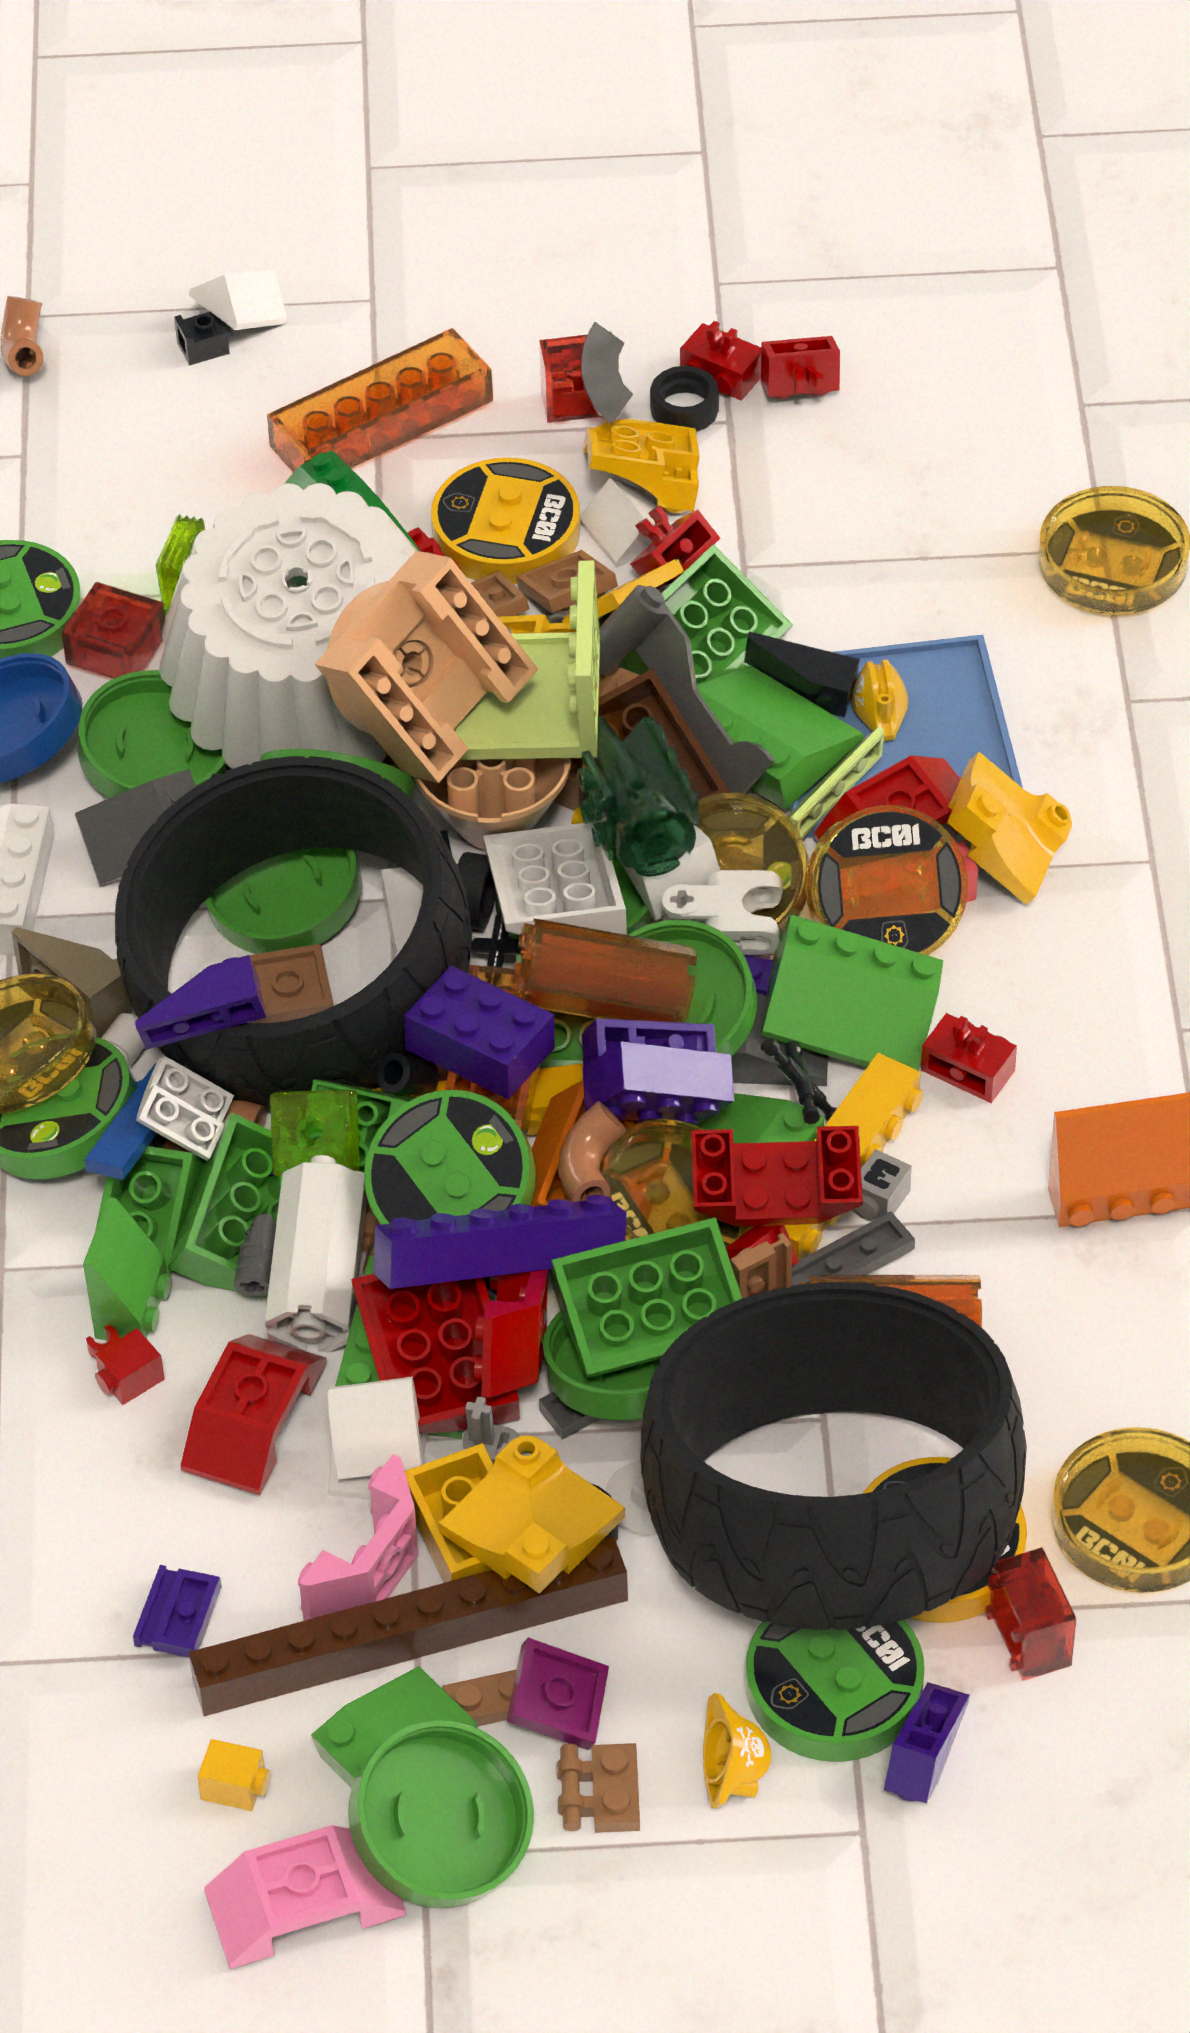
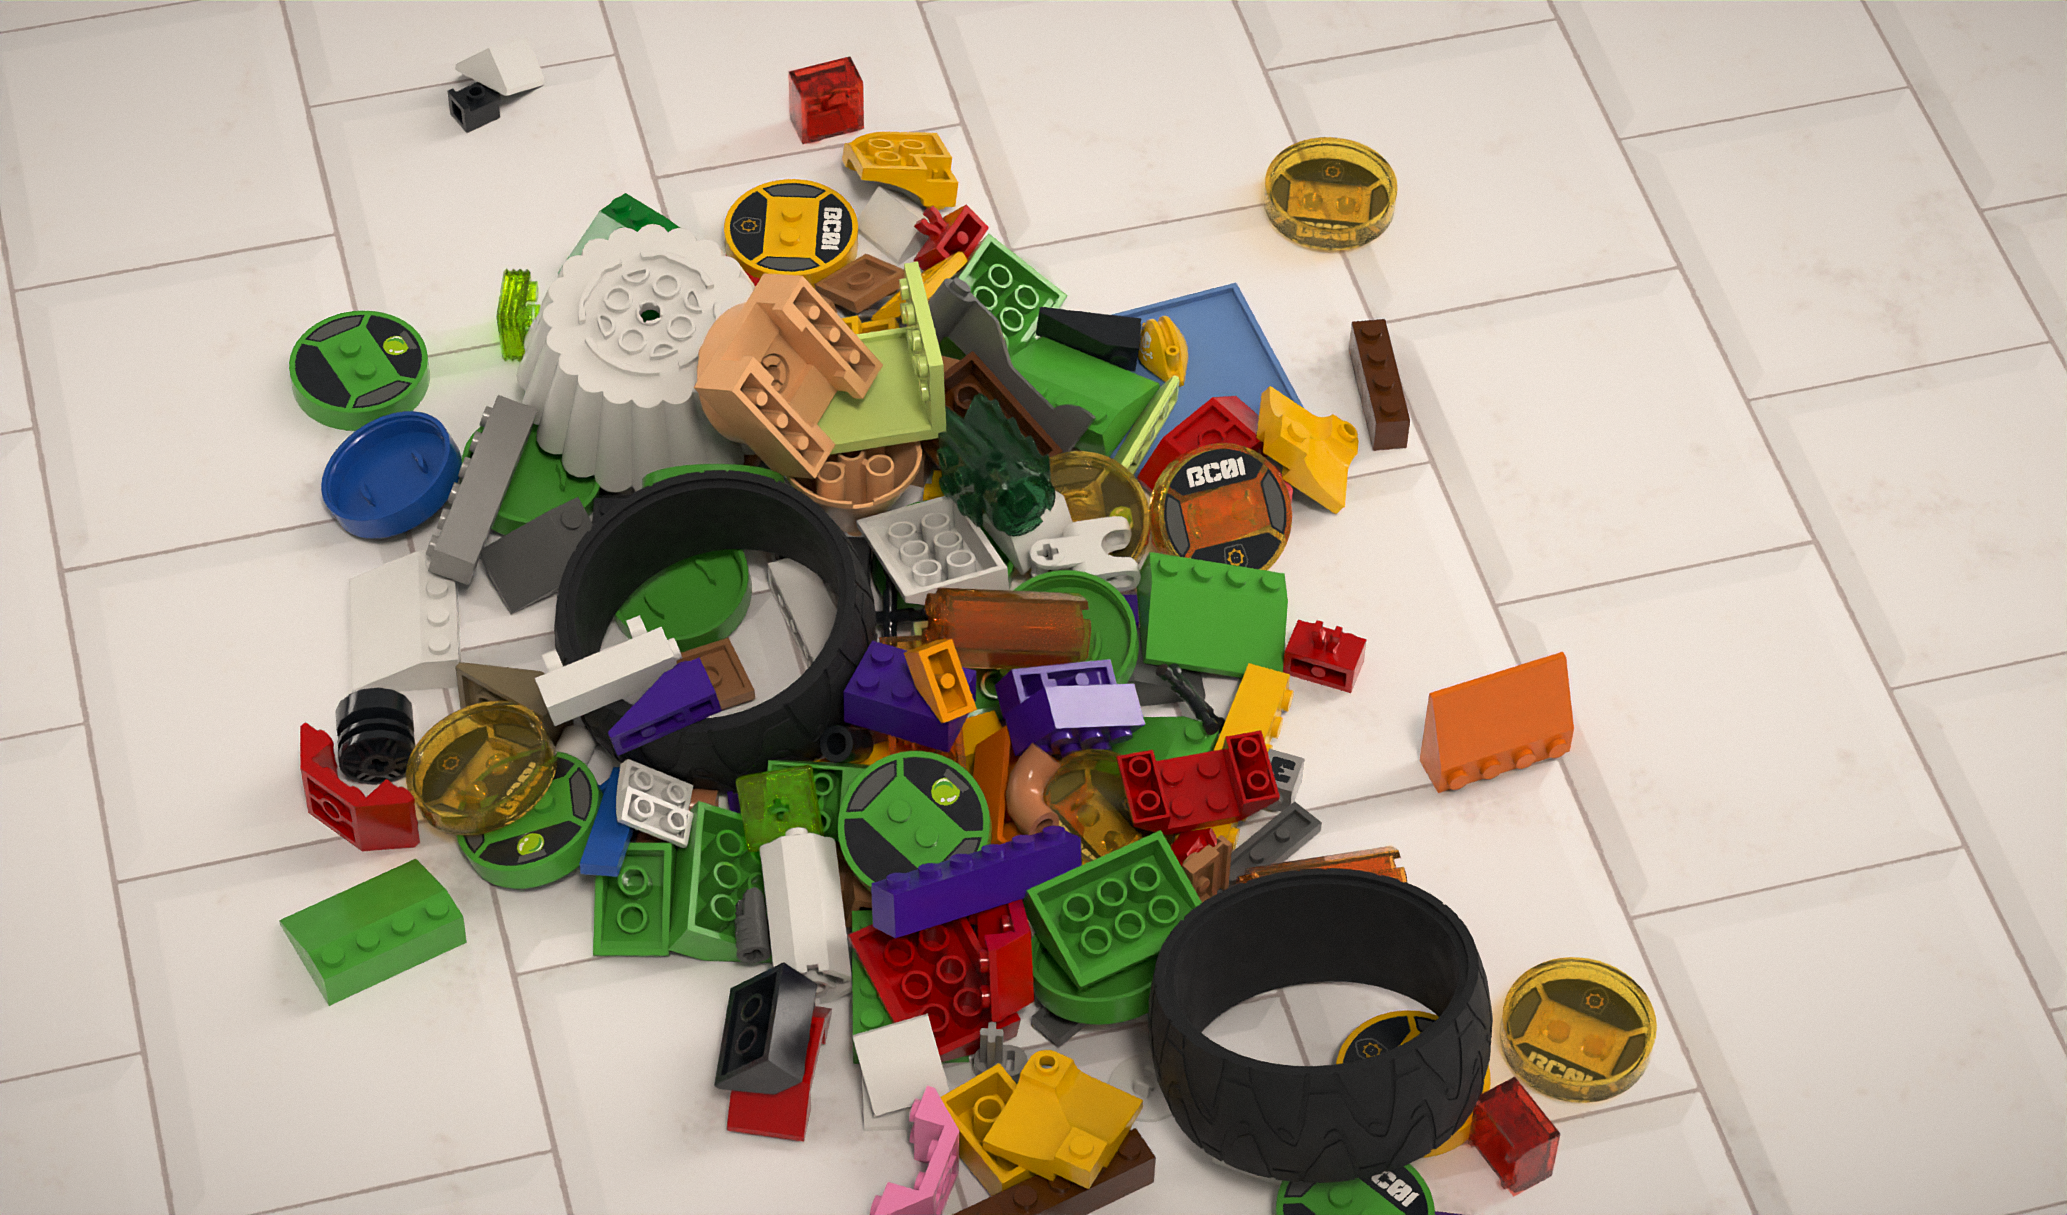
camera: 15 degrees left, 0 degrees up
nougat cylinder [1,295,43,376] -> none
clear red container [61,582,166,679] -> none
bright green slope [83,1197,172,1341] -> none
red brick [86,1325,165,1405] -> none
clear orange brick [267,328,493,473] -> none
dark grey tile [580,322,633,425] -> none
black tyre [650,366,719,432] -> none
red brick [680,321,761,401] -> none
red brick [761,336,840,399] -> none
none -> light grey brick [426,395,538,585]
none -> white brick [535,615,682,726]
none -> black slope [714,962,817,1094]
none -> light orange slope [904,639,977,723]
none -> reddish brown brick [1349,319,1410,451]

